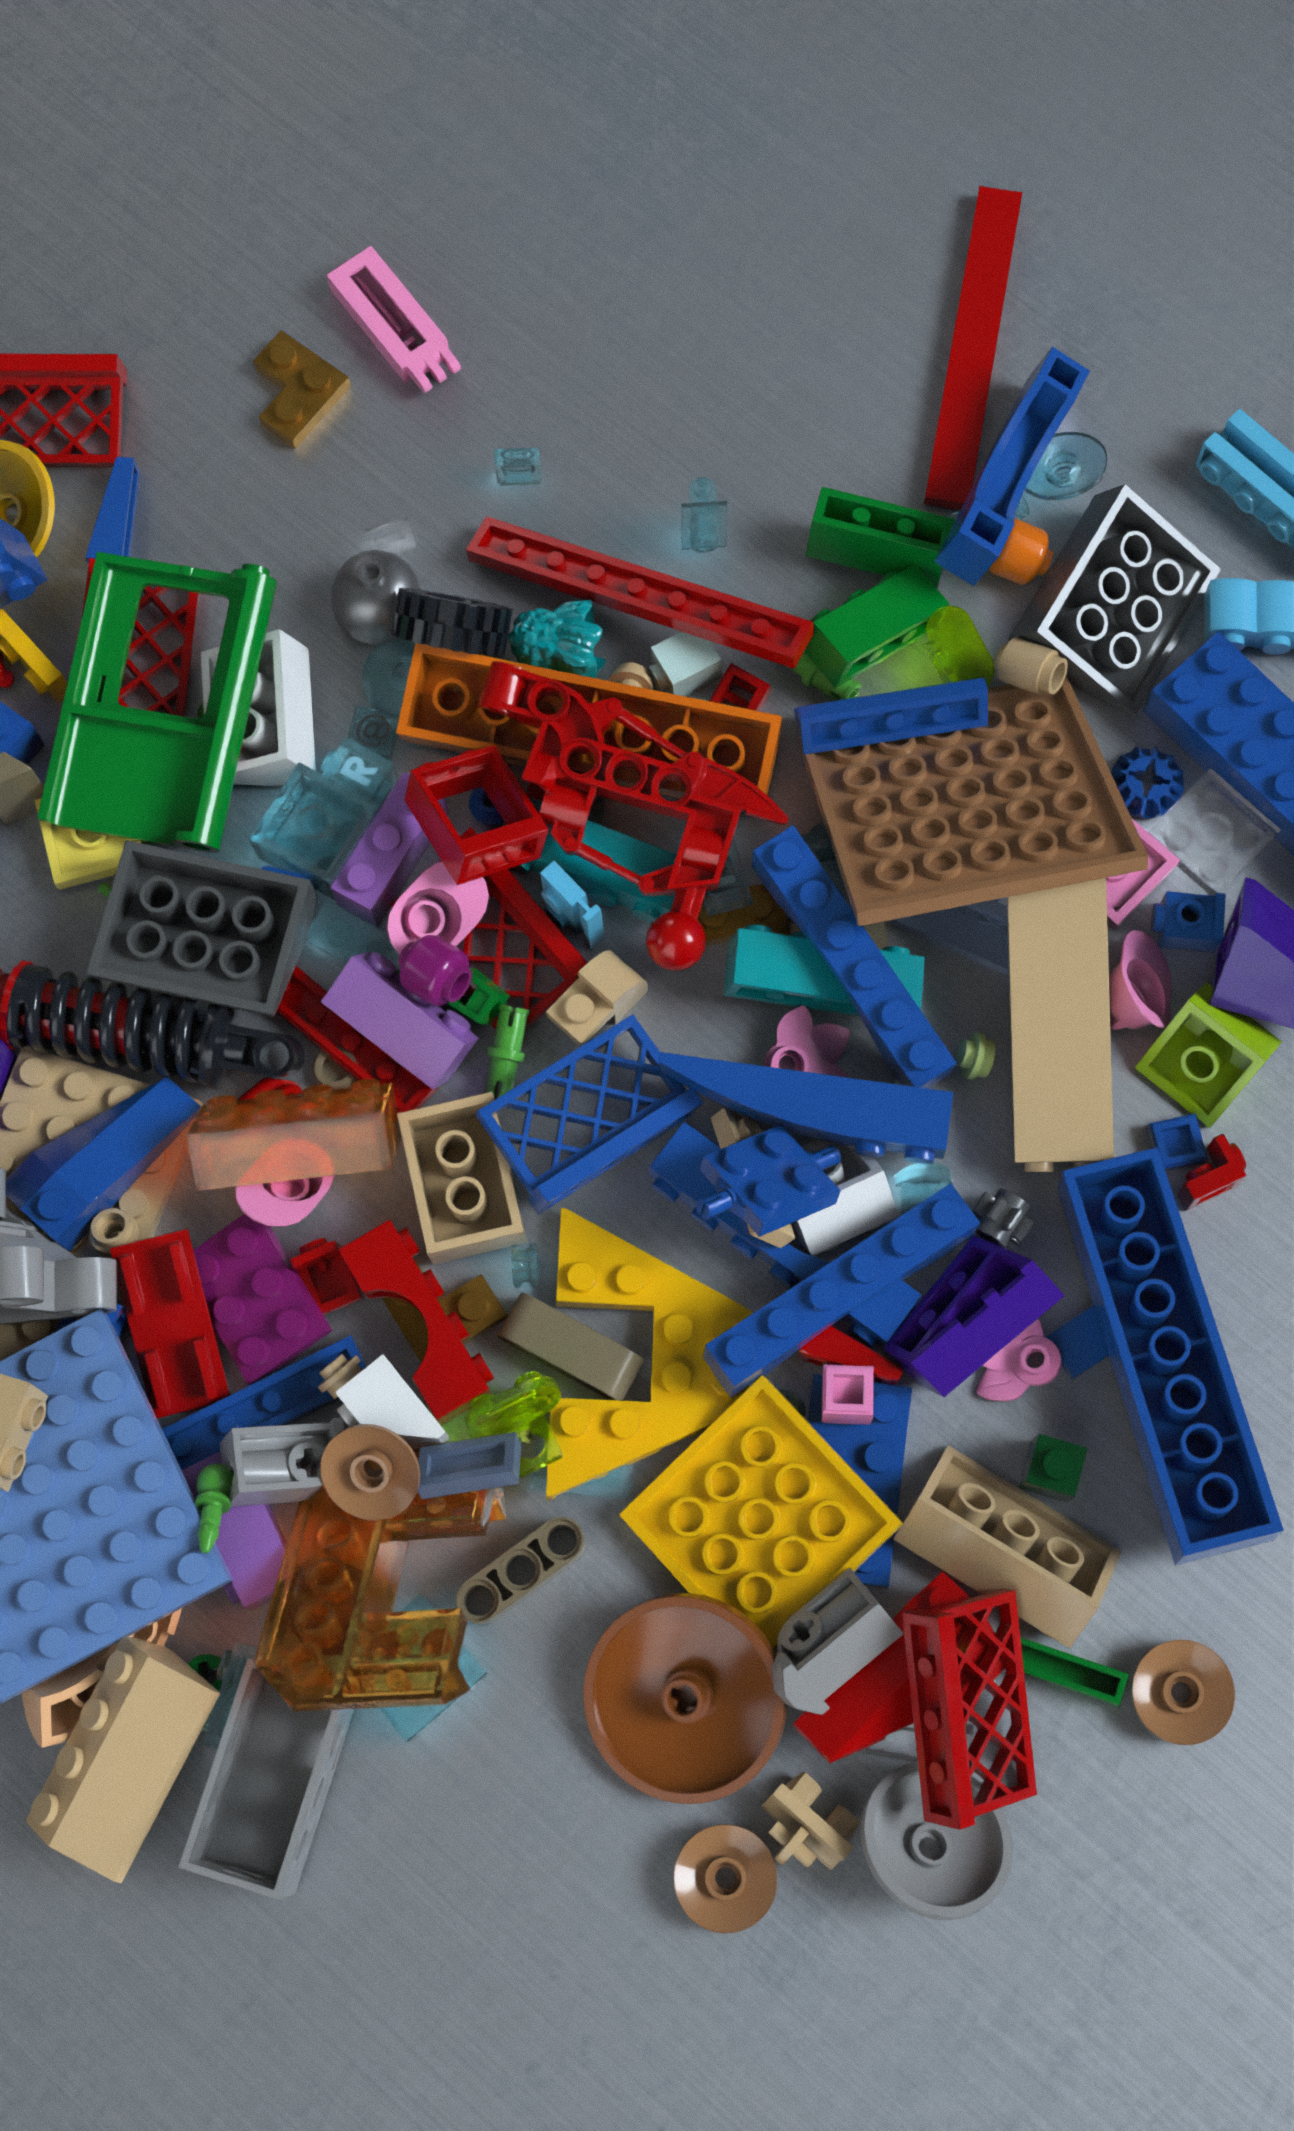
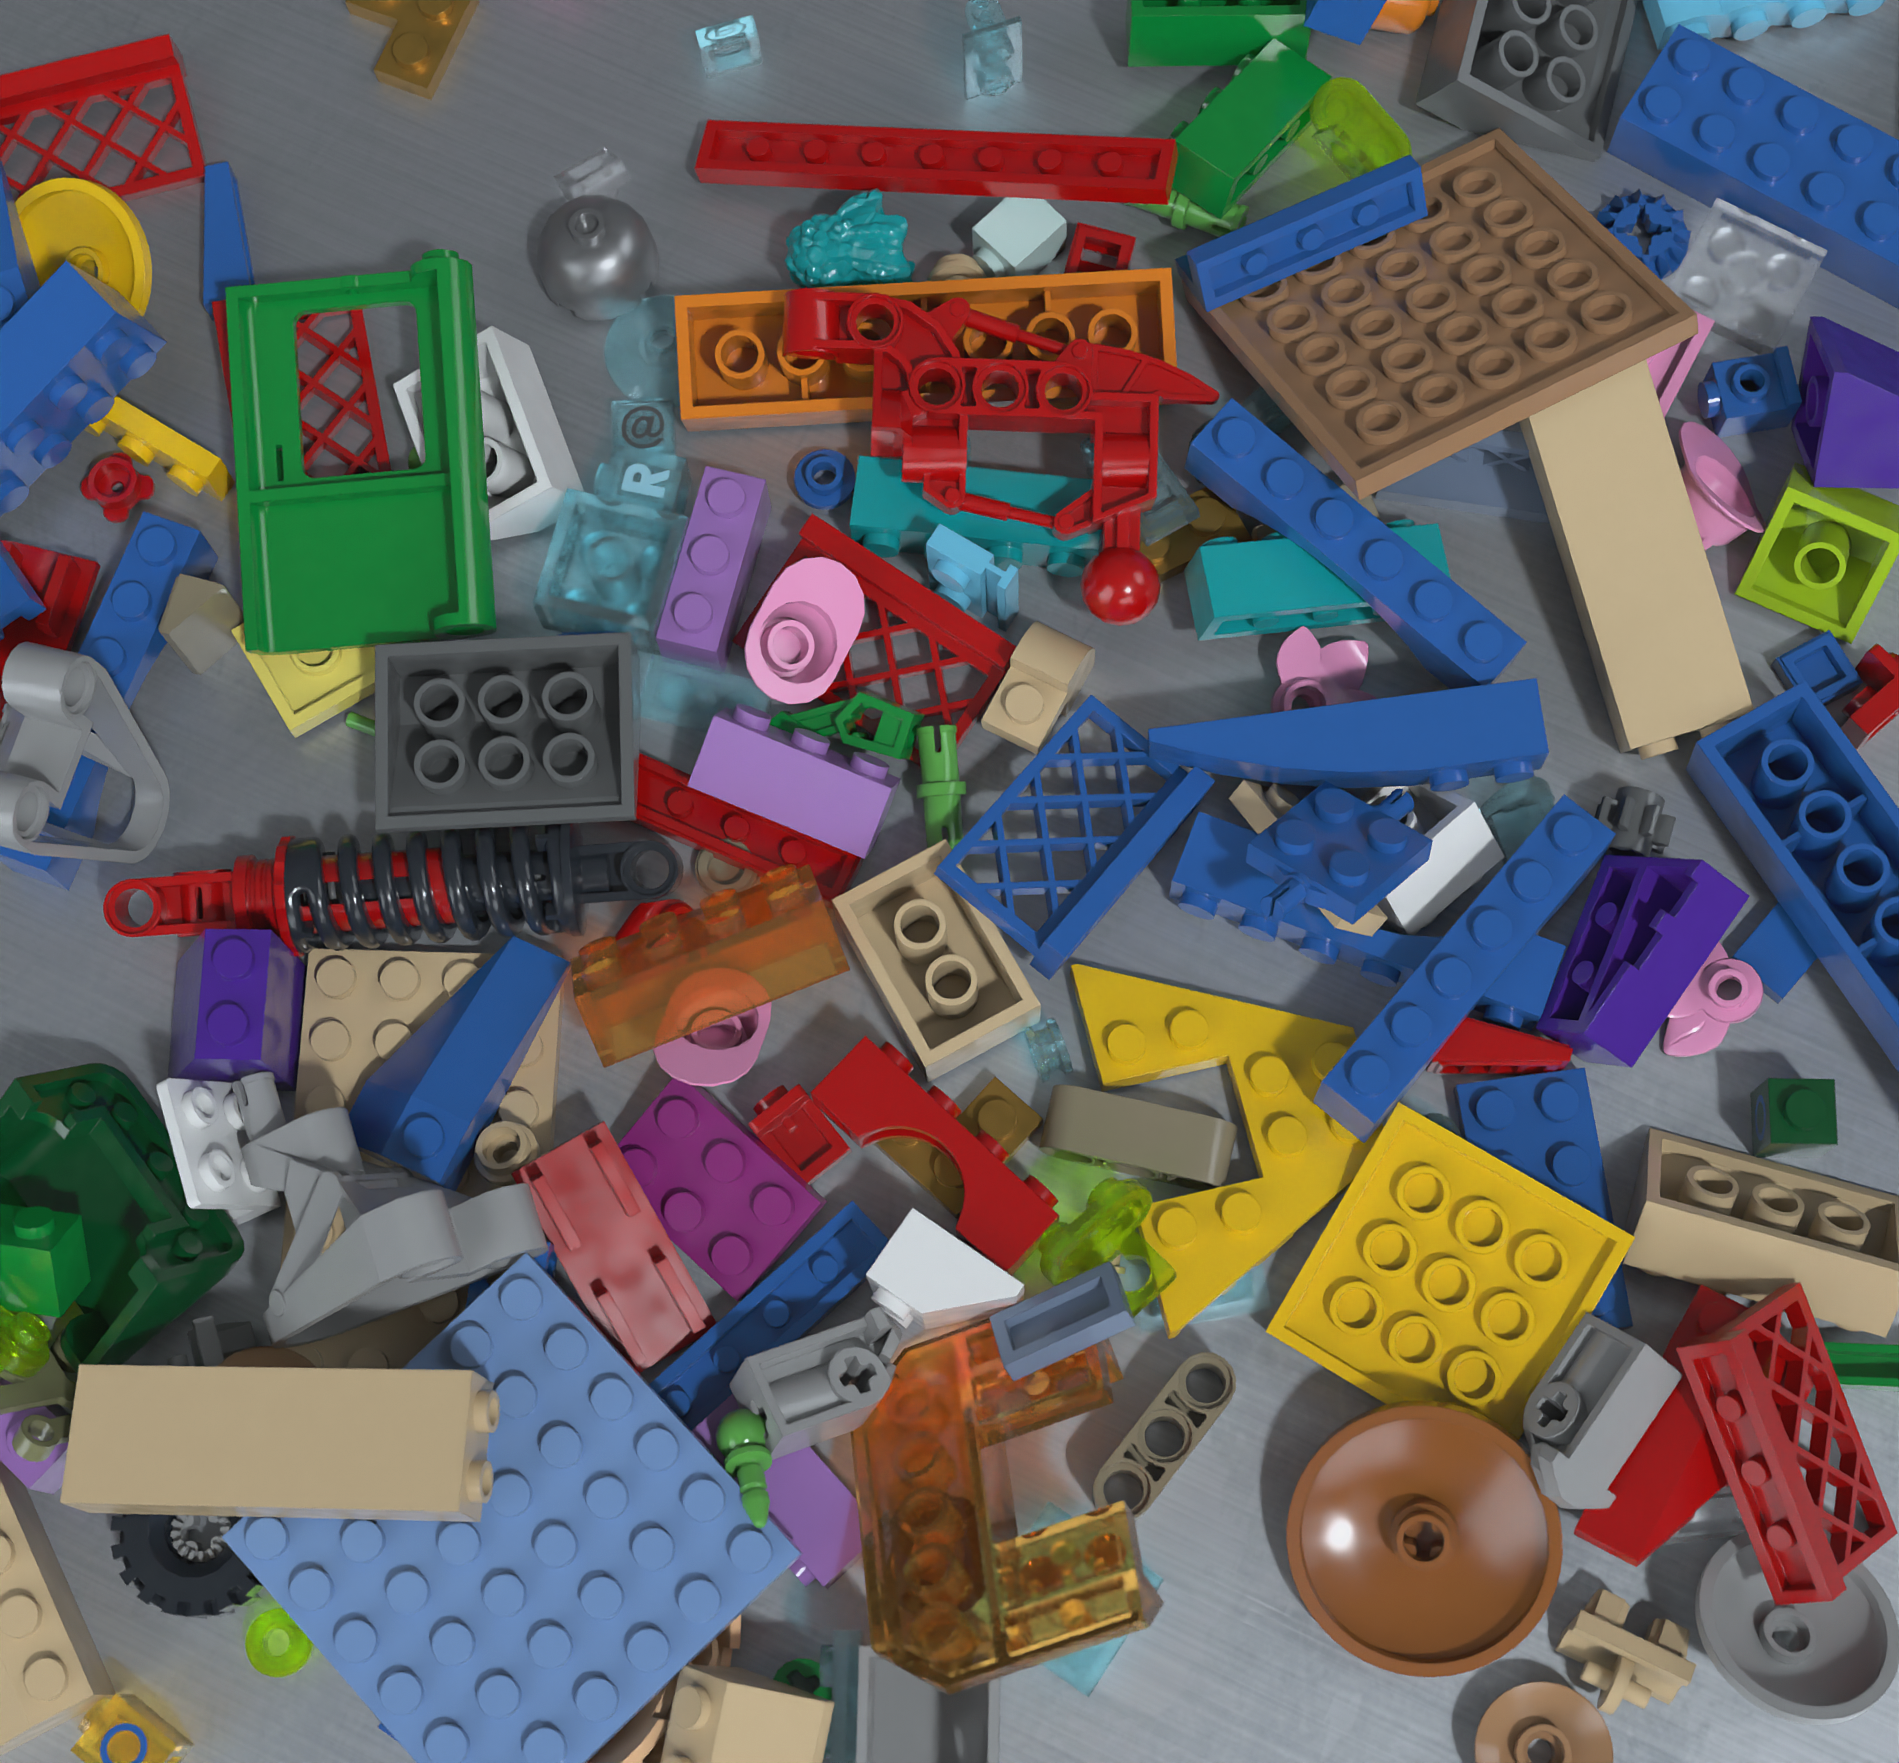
camera: 15 degrees left, 0 degrees up
tan plate [318,1354,362,1399] -> none
medium nougat dish [320,1424,420,1521] -> none
black bush [391,587,513,657] -> none
magenta head [398,935,472,1006] -> none
red window [404,745,549,885] -> none
bright pink slope [821,1365,874,1425] -> none
yellowish green plate [956,1032,996,1080] -> none
tan brick [994,637,1068,695] -> none

